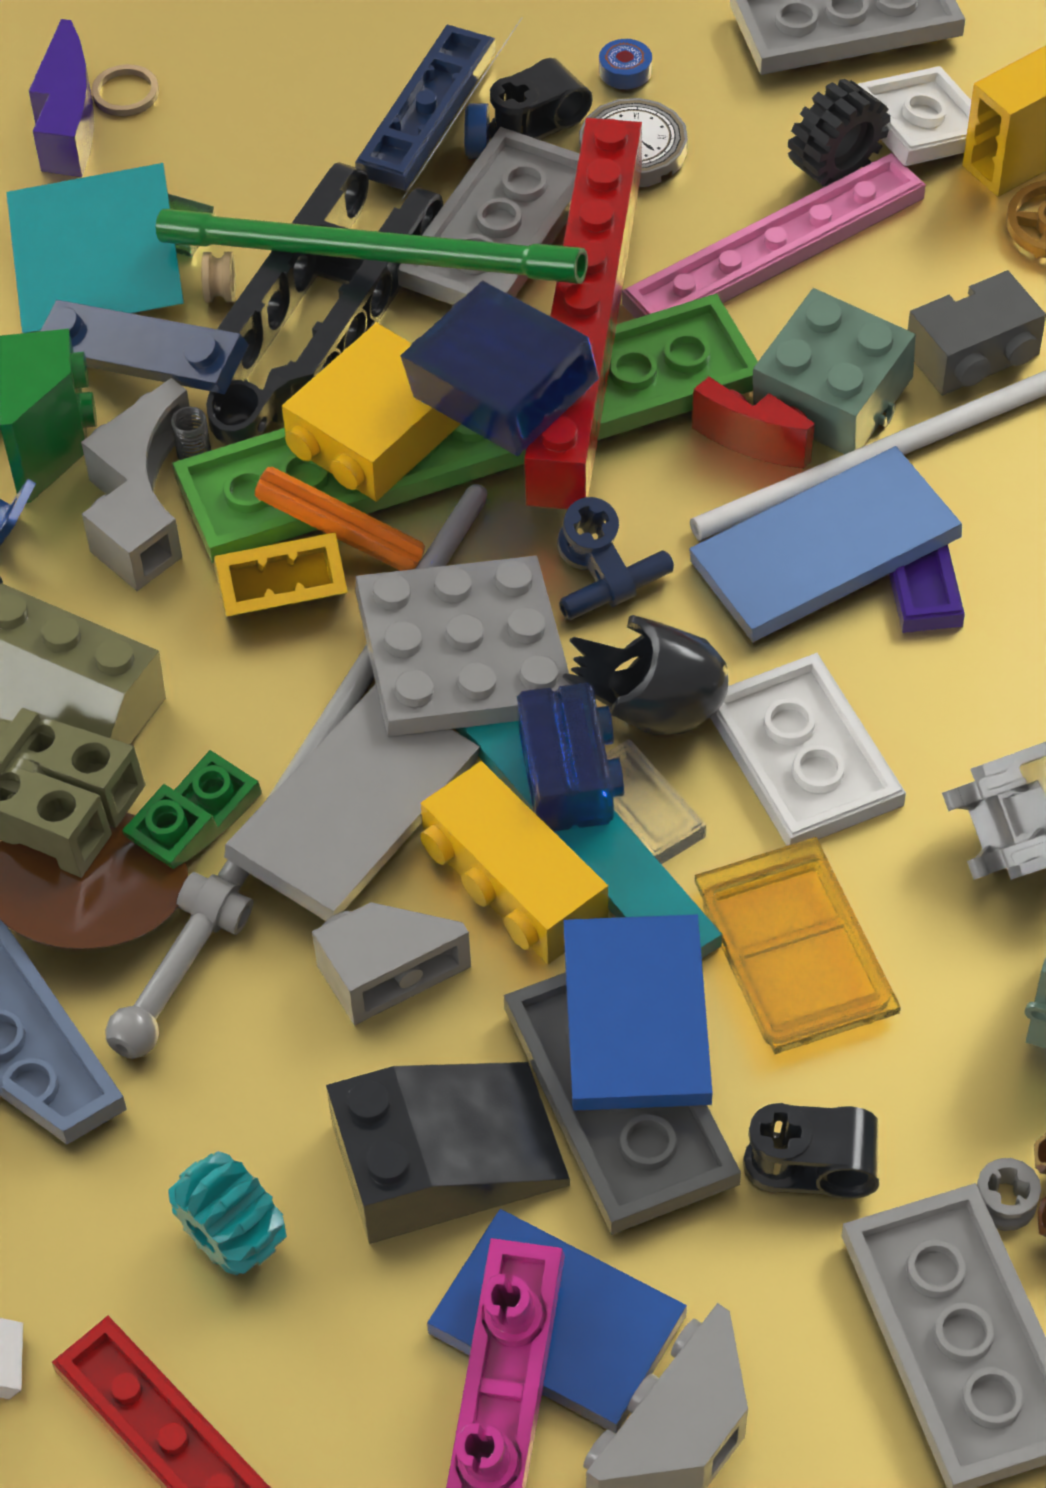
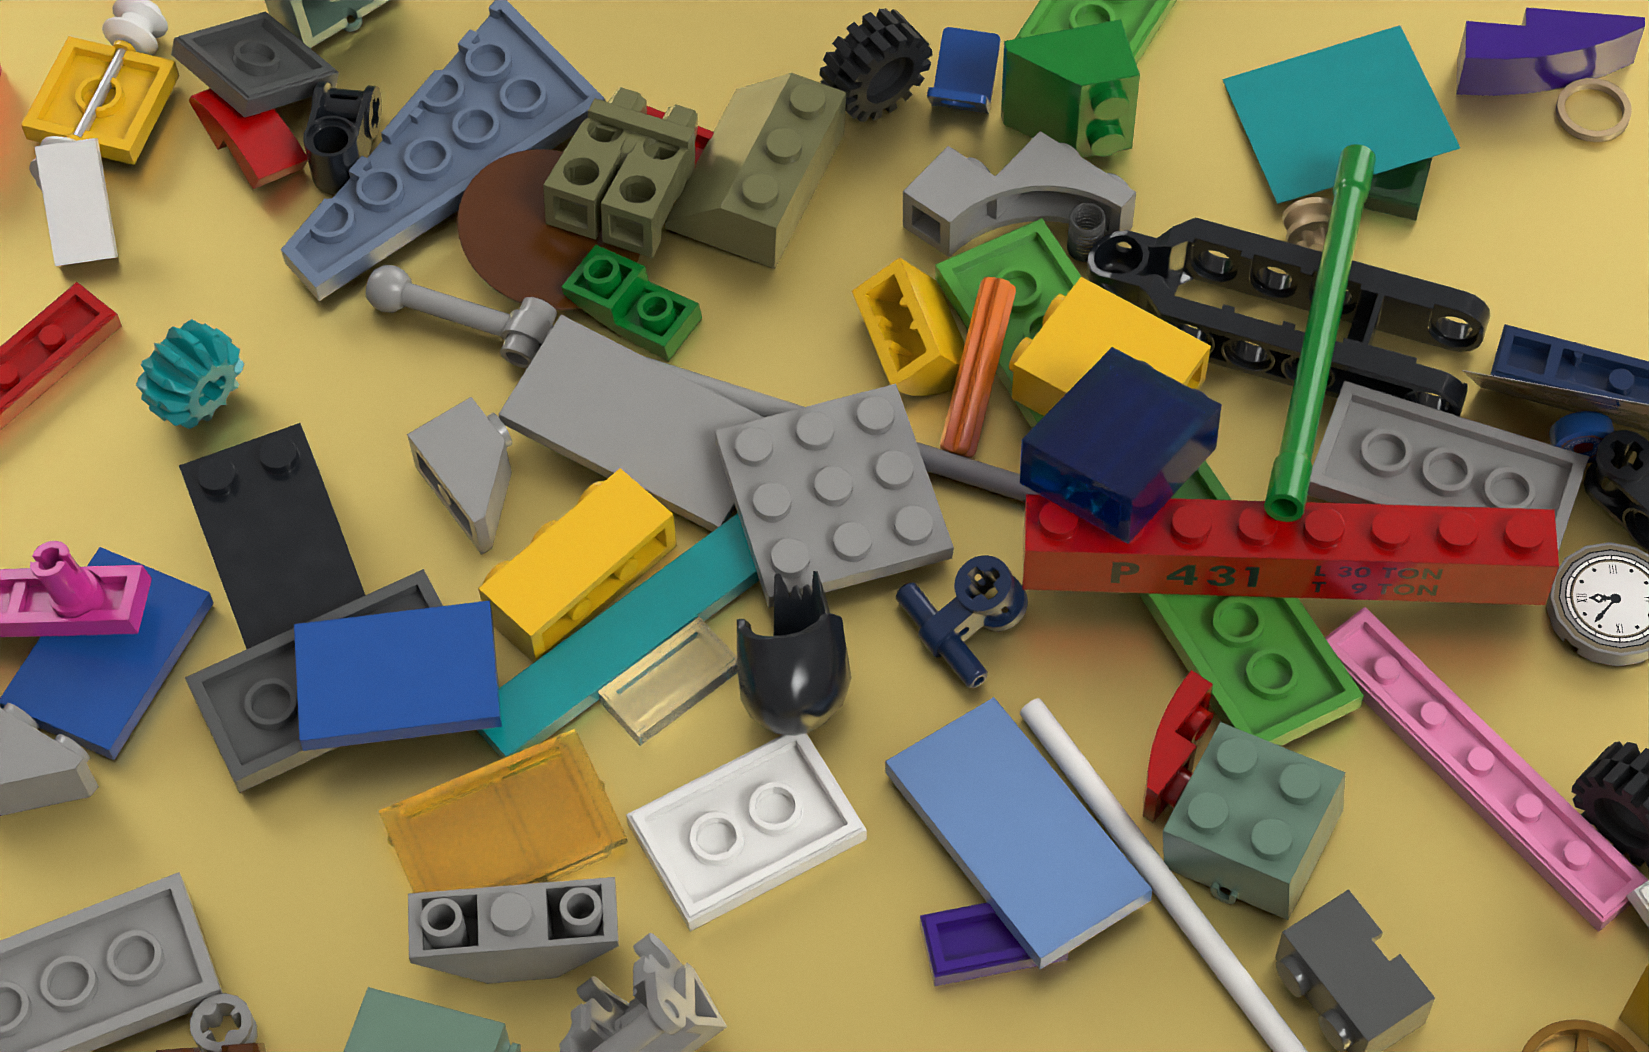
camera: 85 degrees right, 5 degrees up
plate [40,300,249,394] -> none
clear blue brick [517,683,624,832] -> none
black piece [743,1103,879,1199] -> none
none -> light grey slope [408,877,619,984]

